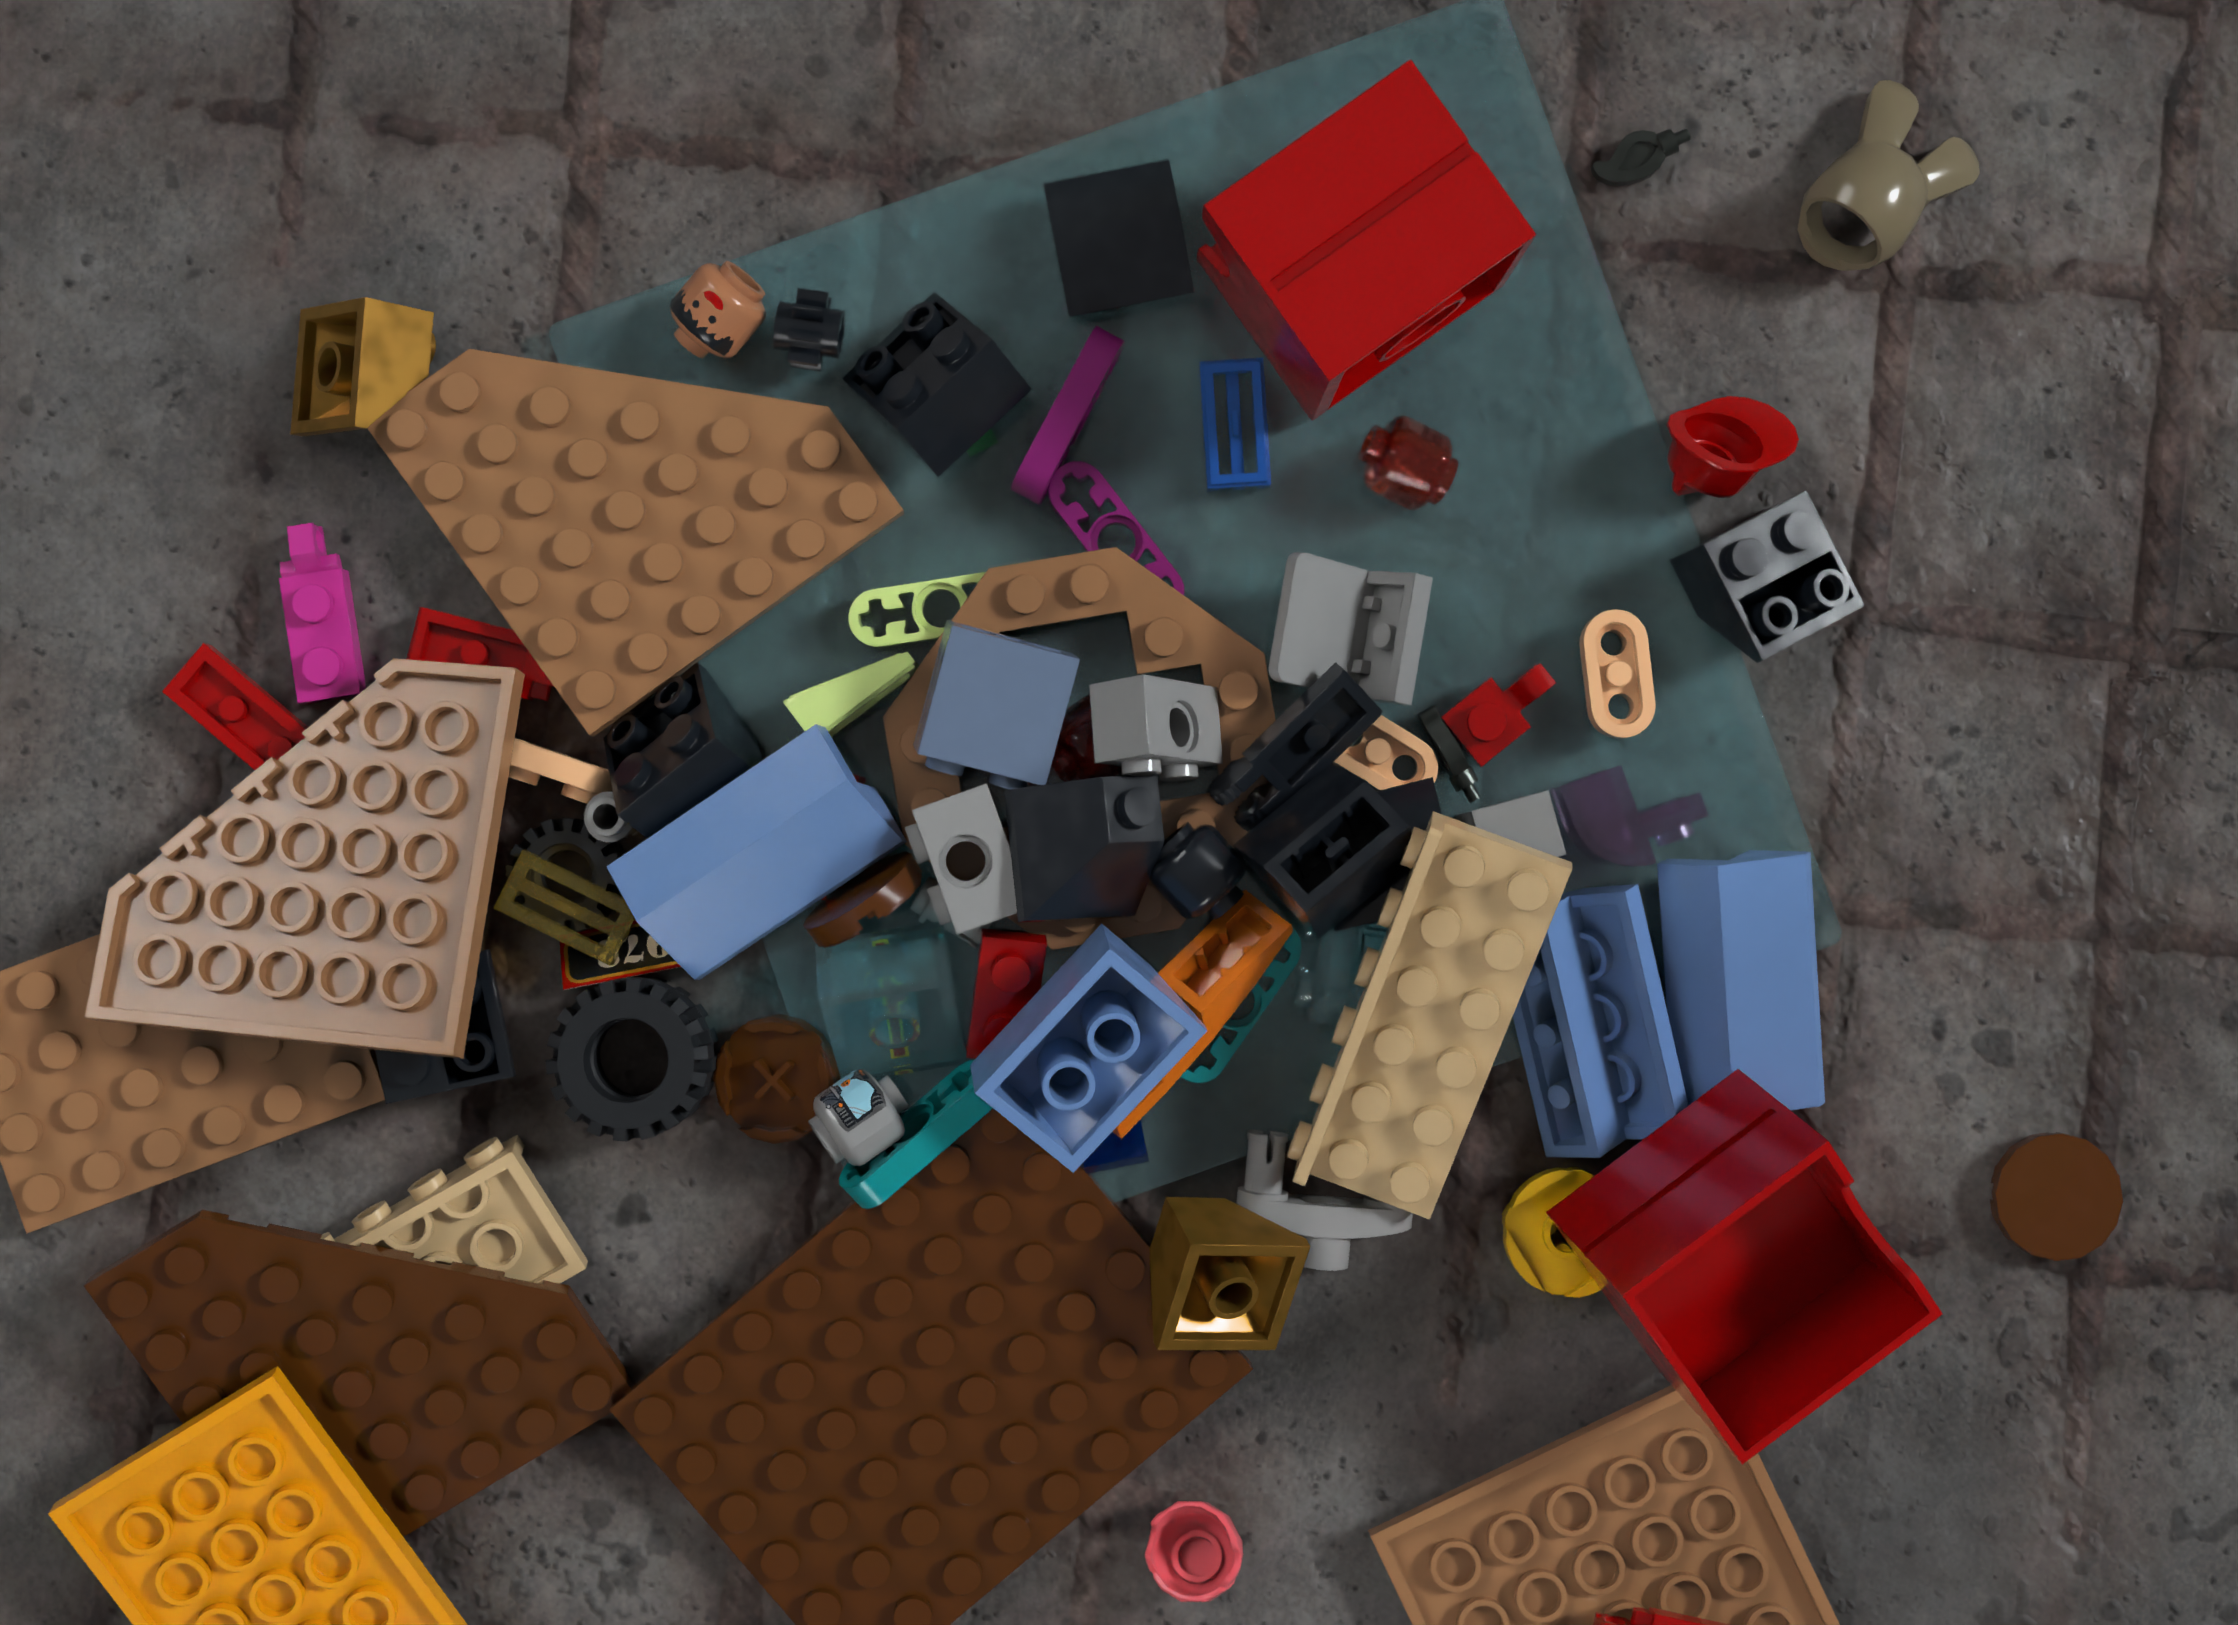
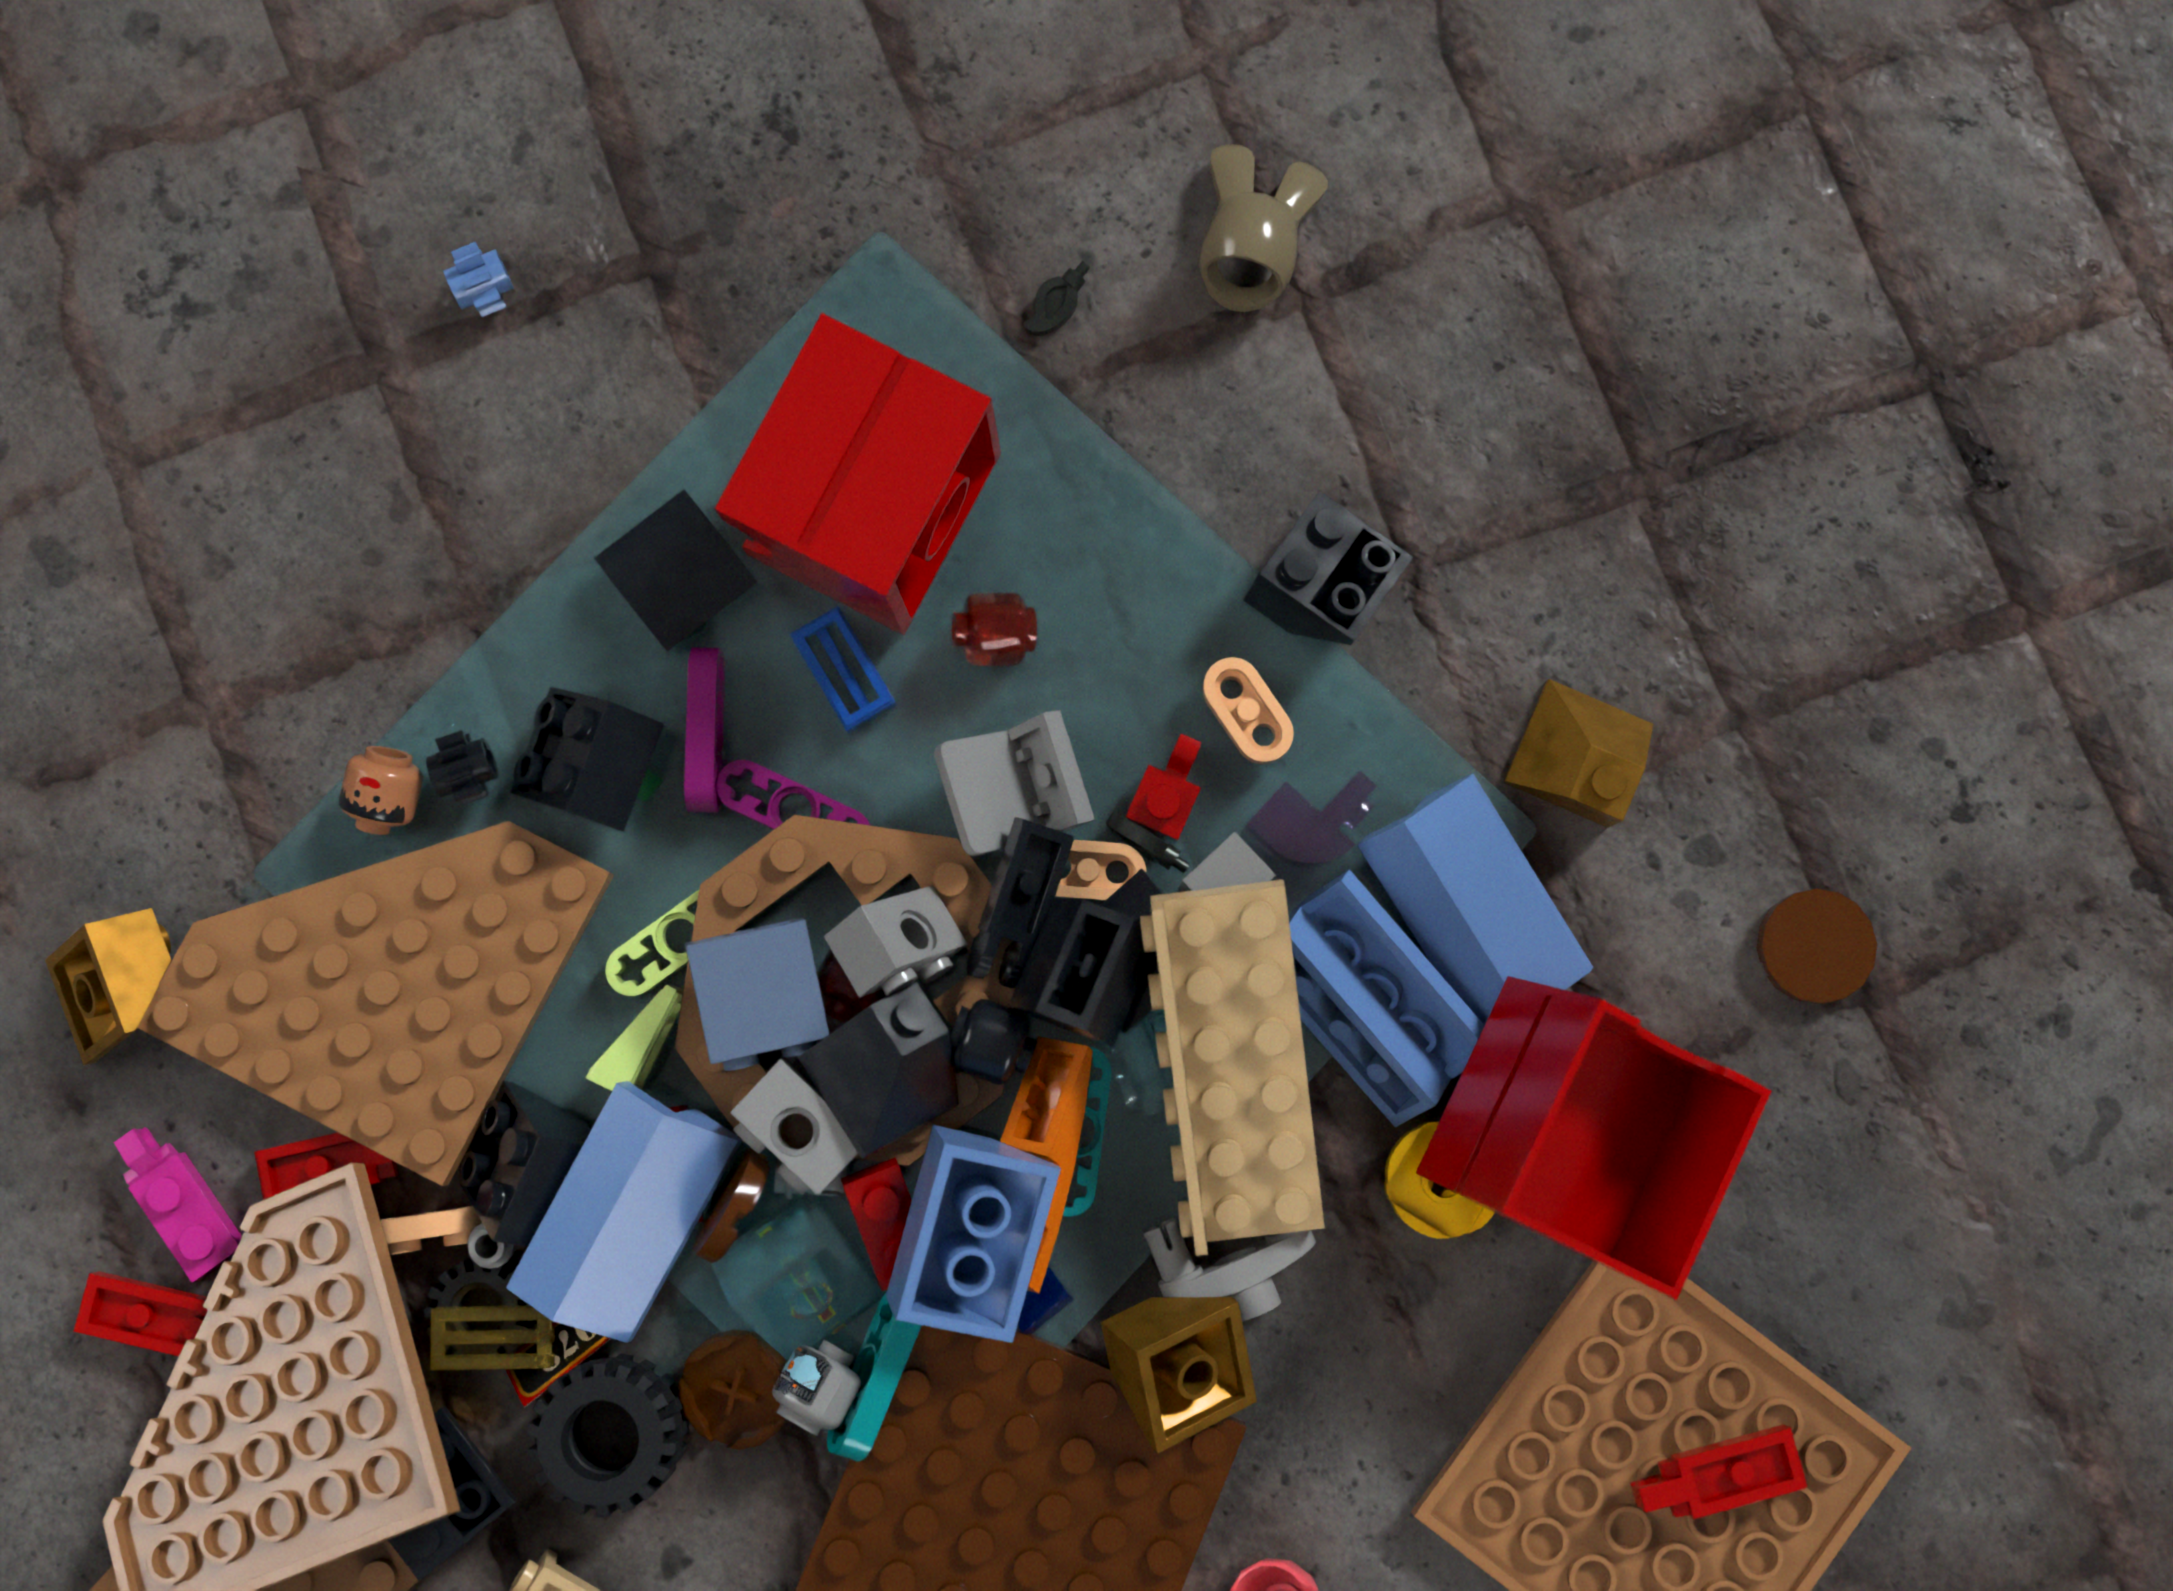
camera: 20 degrees left, 5 degrees down
red piece [1666,396,1799,498] -> none
none -> pearl gold slope [1503,679,1653,828]

